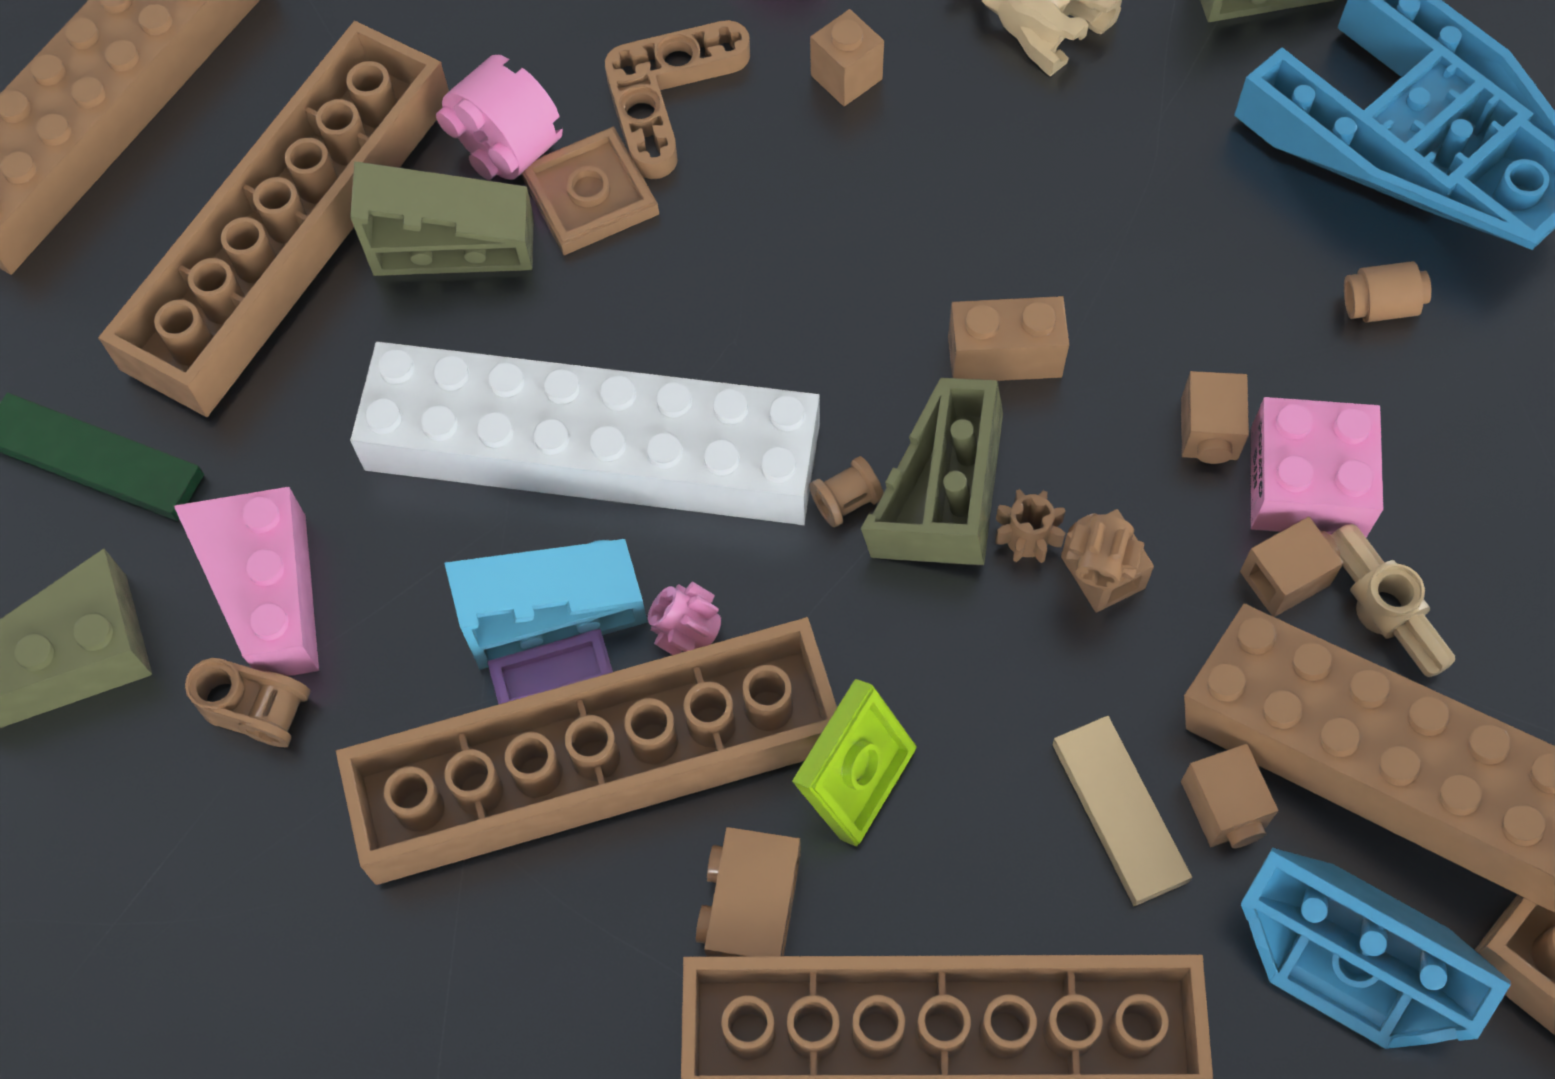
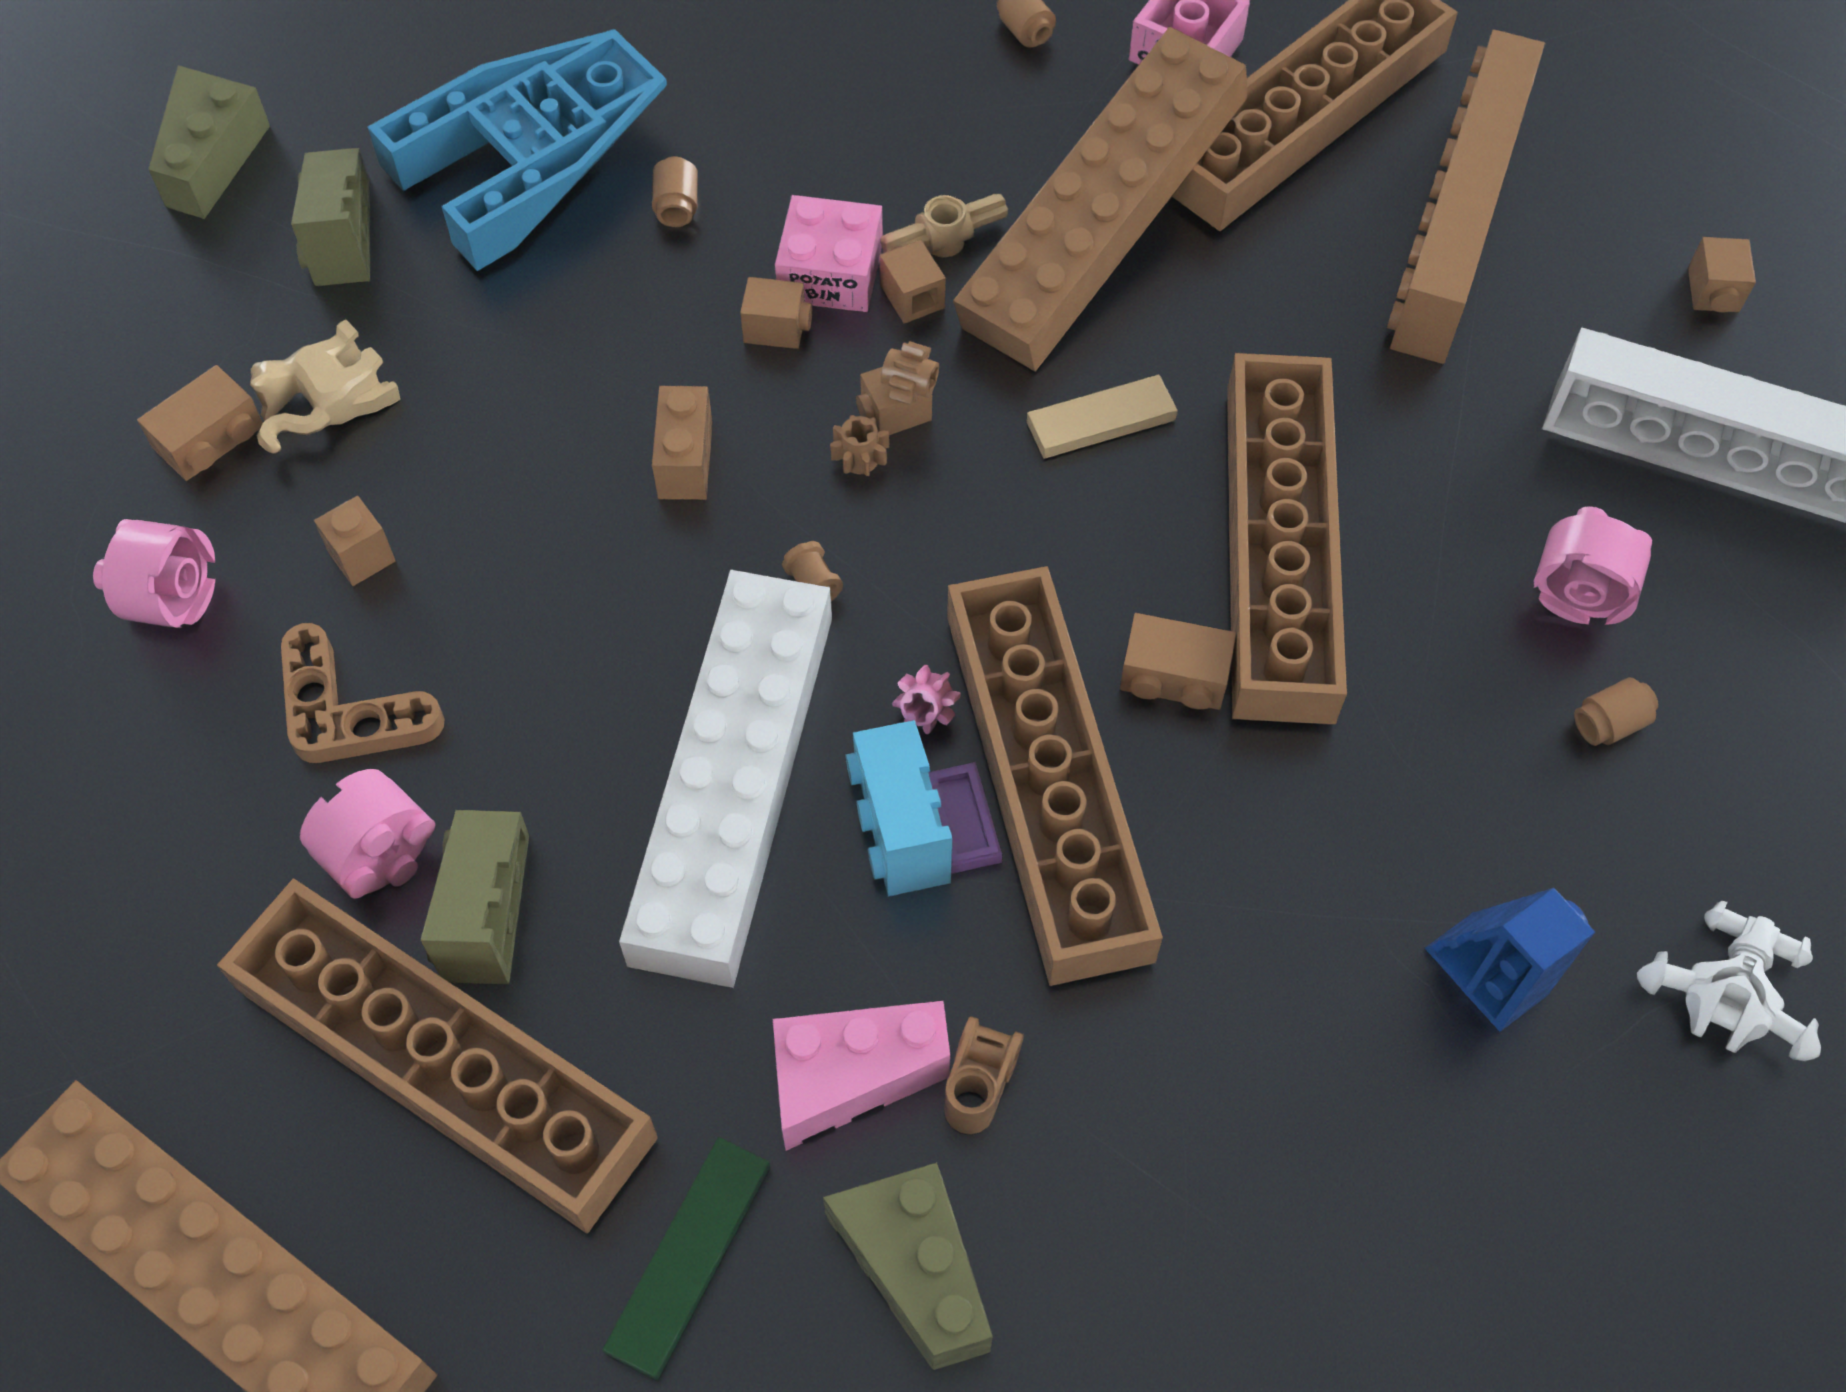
camera: 90 degrees left, 5 degrees down
medium nougat tile [521,126,659,255] -> none
lime tile [792,679,917,847] -> none
olive wedge [861,378,1003,565] -> none
medium nougat brick [1181,744,1279,848] -> none
dark azure wedge [1241,848,1511,1049] -> none

